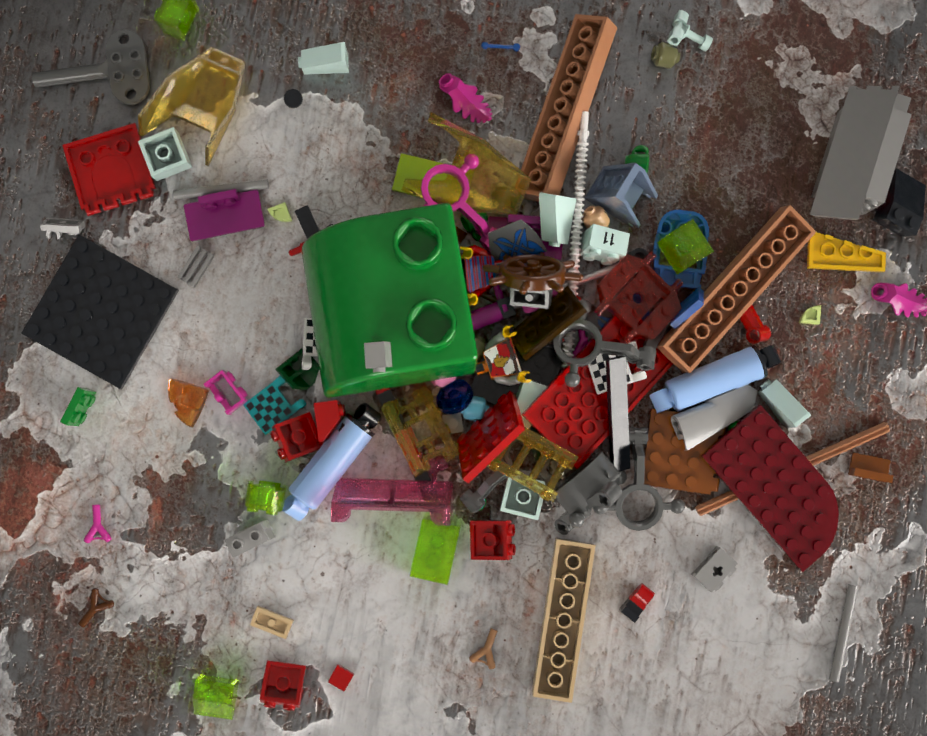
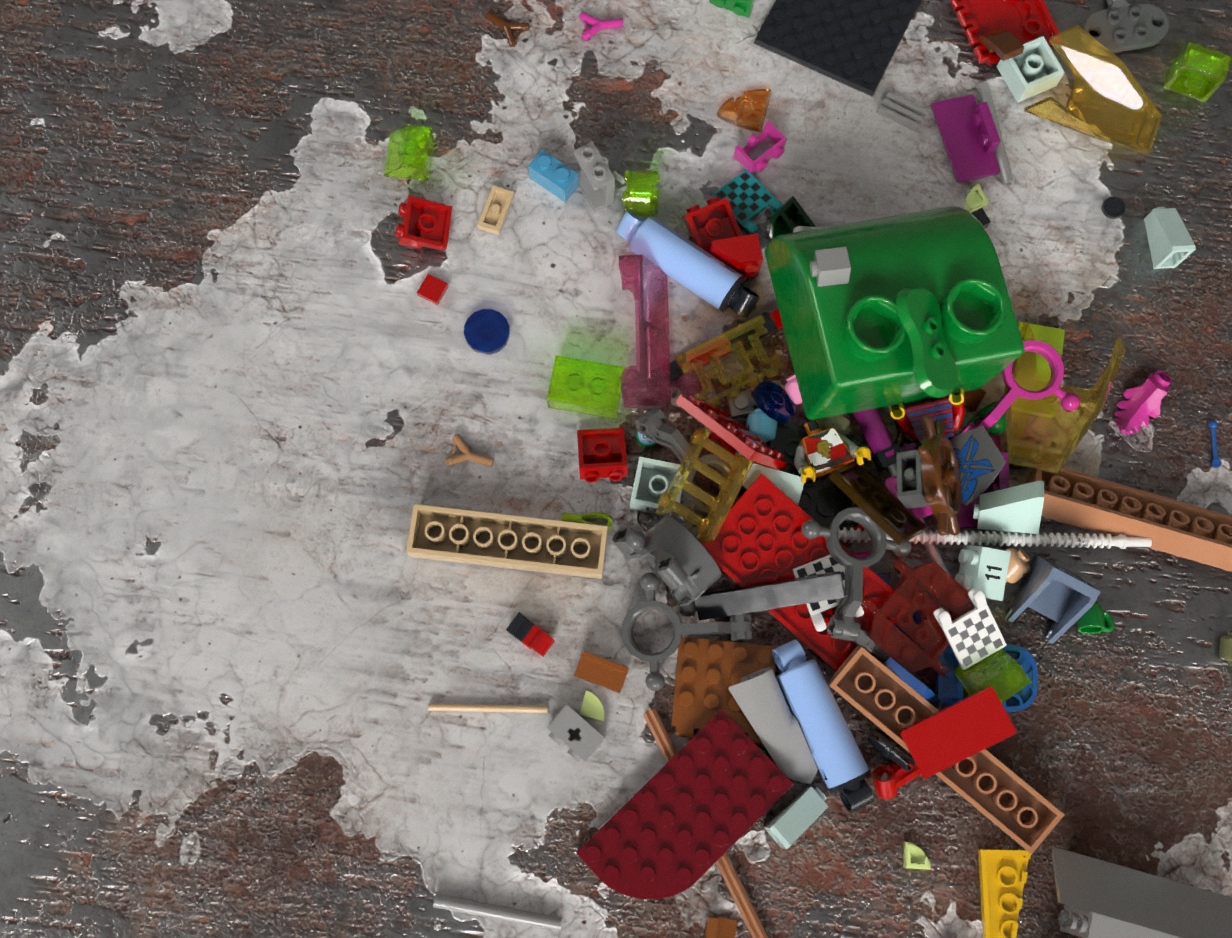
camera: 85 degrees right, 10 degrees down
none -> tan axle [428,703,548,713]
none -> clear blue tile [464,309,510,355]
none -> dark azure brick [528,149,579,203]
none -> lime piece [561,512,613,531]
none -> dark orange panel [574,650,629,694]
none -> yellowish green tile [580,691,604,722]
none -> black pin [868,729,916,772]
none -> green plate [896,287,958,398]
none -> red tile [899,685,1017,779]
none -> white flag [933,588,1007,670]
none -> reddish brown slope [979,28,1024,61]

